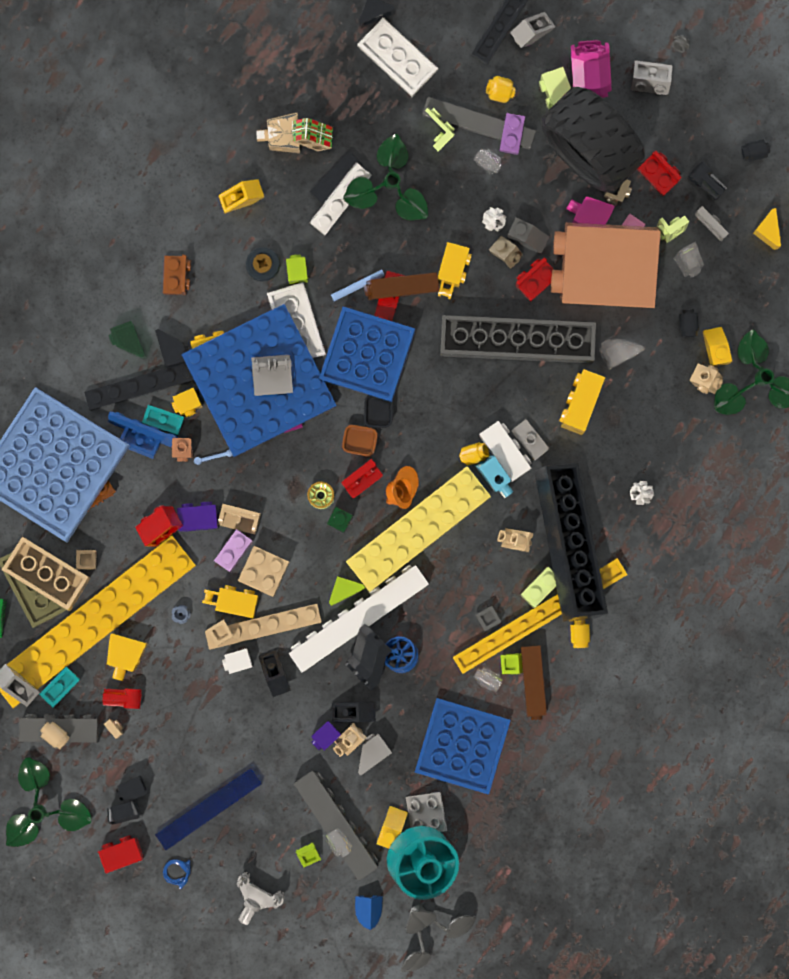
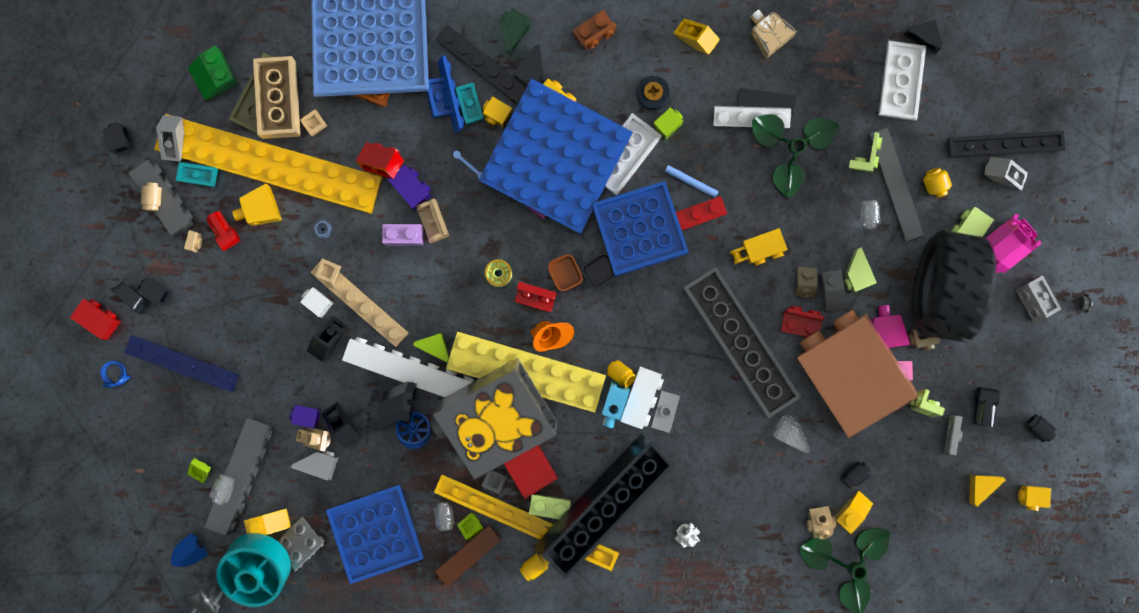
camera: 60 degrees right, 0 degrees up
dark green plant [6,757,92,847] -> none
nougat bracket [172,438,193,462] -> none
yellow brick [202,585,259,619] -> none
light grey axle [237,872,284,925] -> none
tan brick [238,546,290,597] -> none
light grey hinge [251,355,293,396] -> none
piece [292,118,333,151] -> none
dark green brick [327,507,353,534] -> none
reddish brown brick [364,272,439,300] -> none
white gear [482,207,507,231] -> none
tan hips [497,528,533,552] -> none
medium lavender plate [499,113,525,155] -> none
yellow brick [559,369,605,435] -> none
red bracket [637,150,681,196] -> none
clear slope [674,242,704,278] -> none
none -> brick [430,358,557,479]
none -> red brick [504,445,558,498]
none -> yellowish green slope [844,247,877,293]

